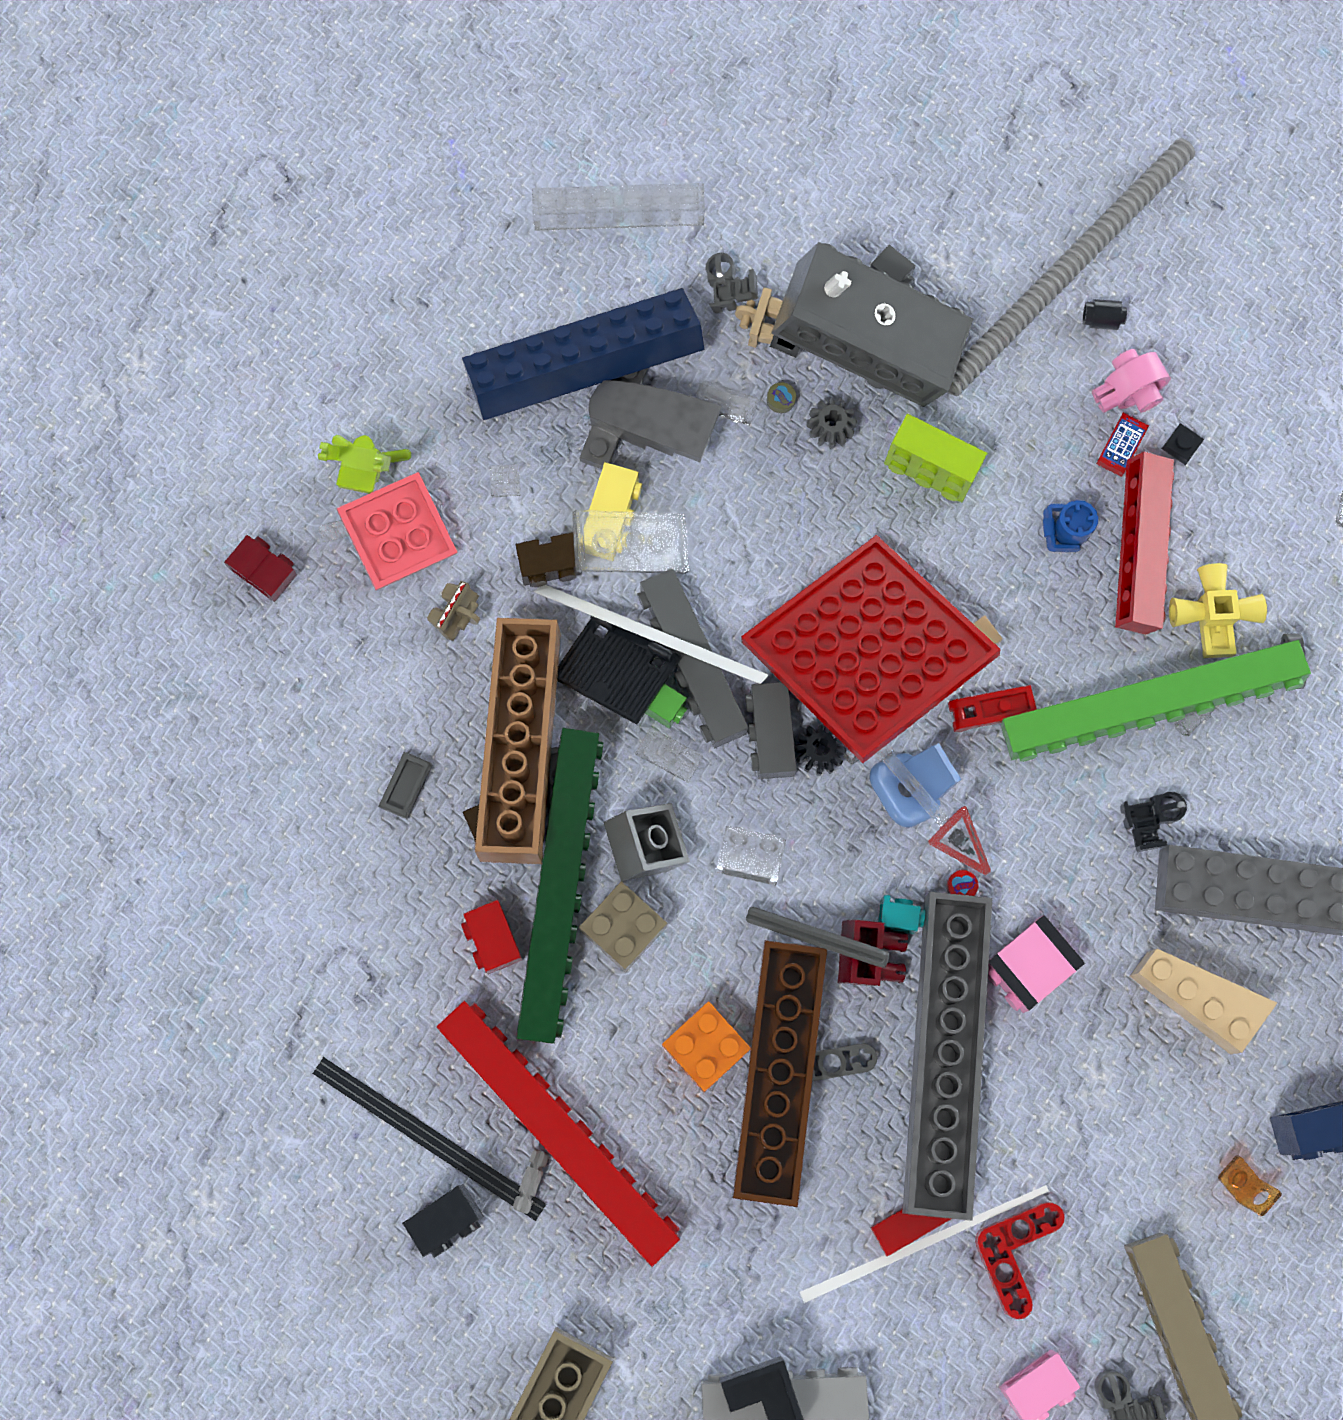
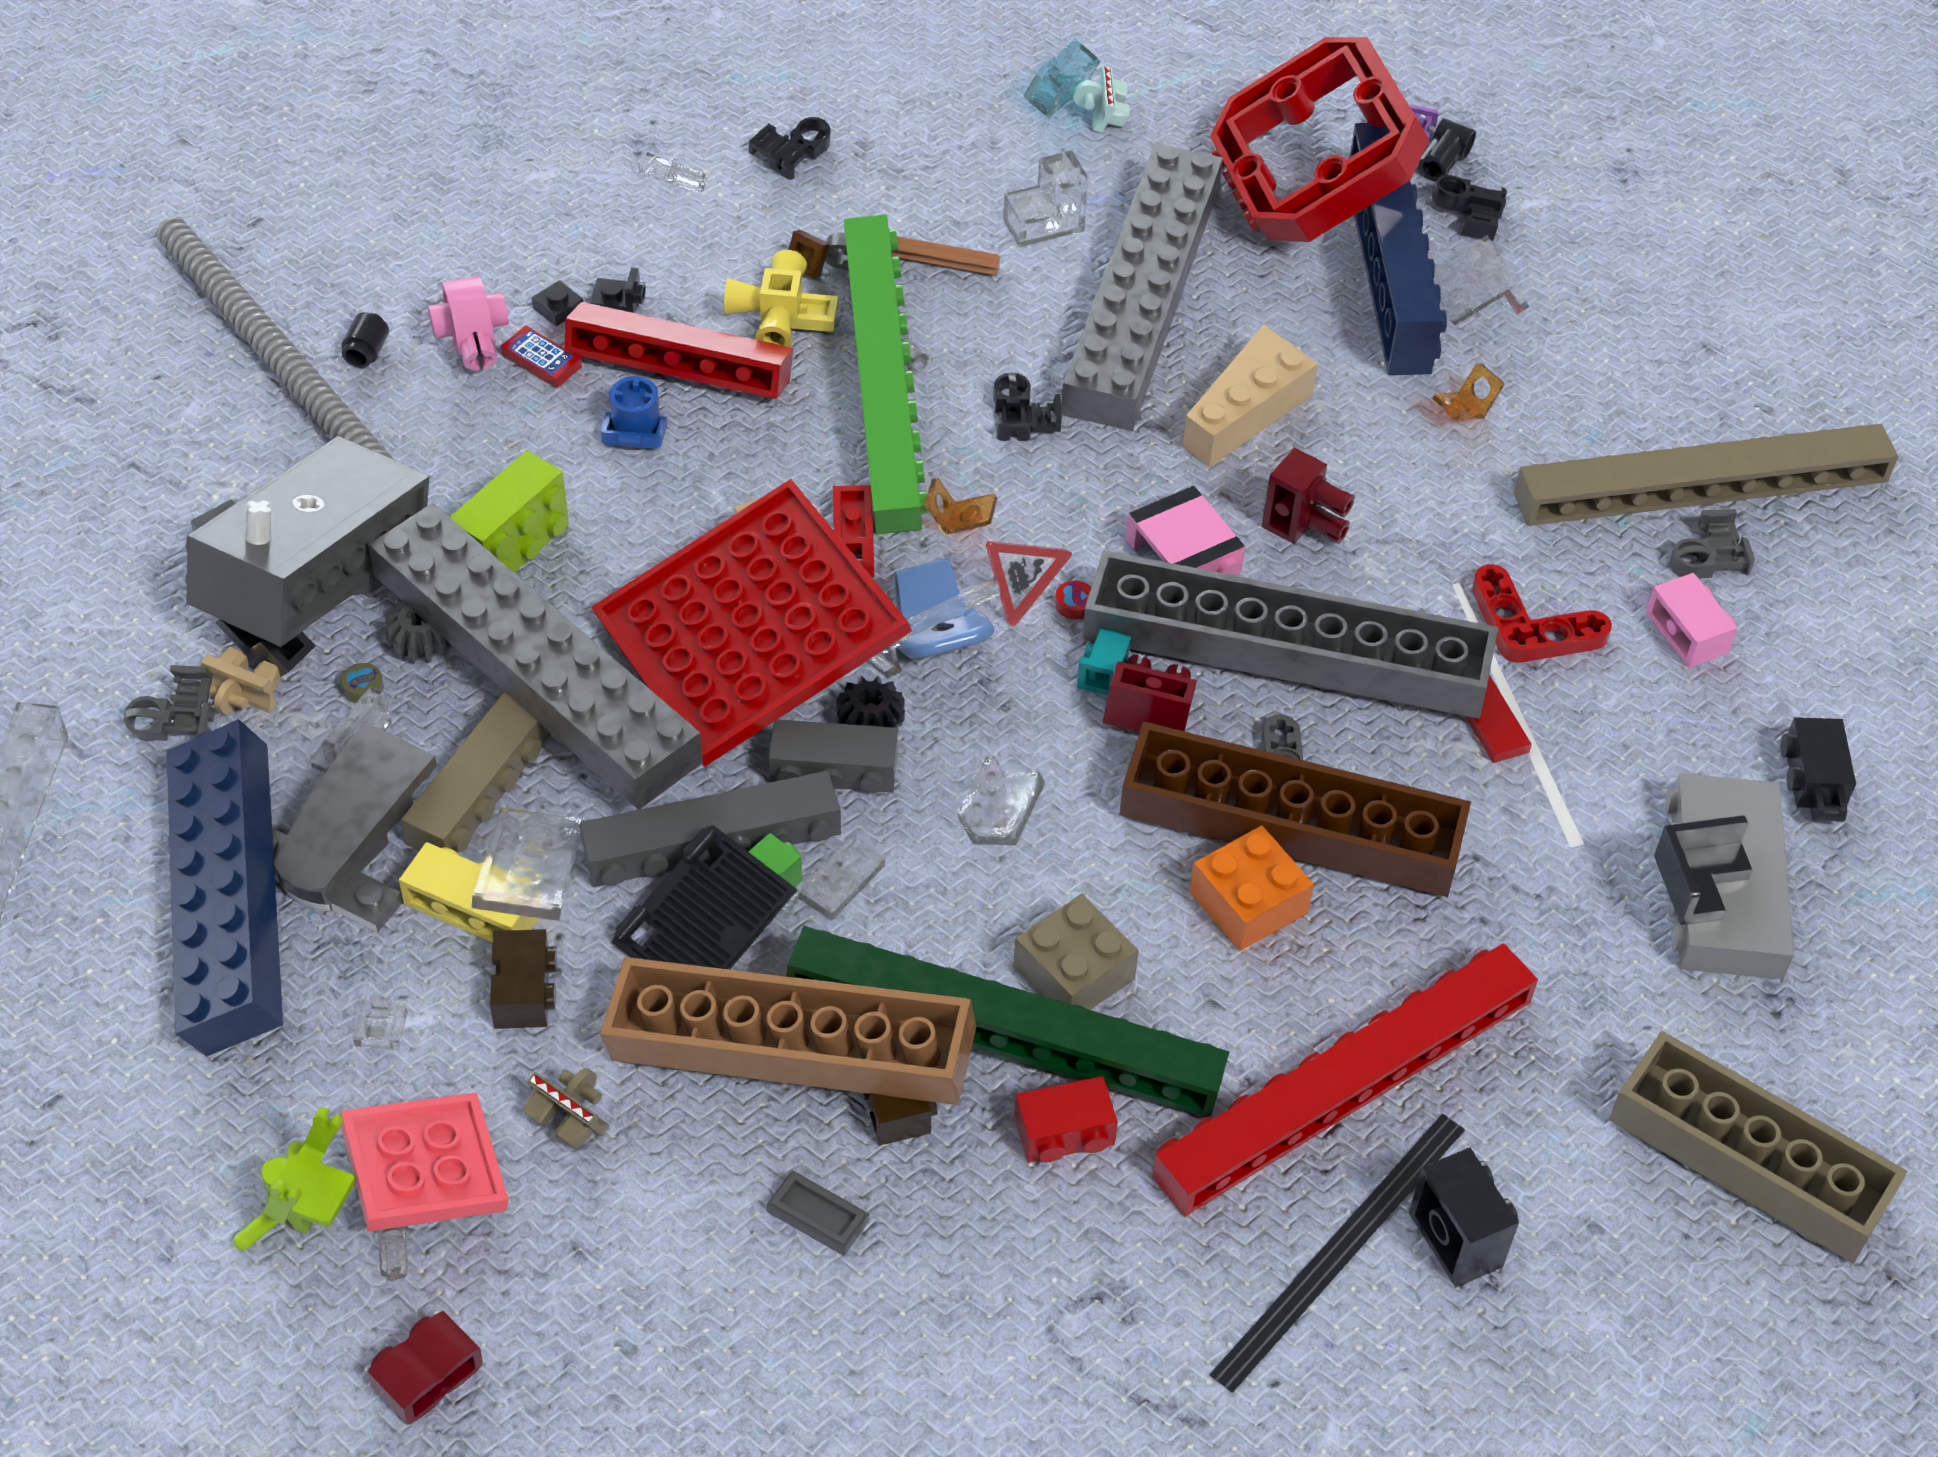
camera: 80 degrees left, 25 degrees down
light grey axle [513,1150,549,1214] -> none
white sticker [534,585,768,684] -> none
dark grey brick [603,803,690,881] -> none
dark grey axle [746,907,889,968] -> none
none -> flat silver brick [368,503,702,810]
none -> dark tan brick [401,691,552,853]
none -> black bracket [590,267,646,313]
none -> reddish brown tile [788,229,829,279]
none -> nougat axle [892,236,1000,276]
none -> clear orange bracket [925,478,997,535]
none -> dark red brick [1262,447,1355,544]

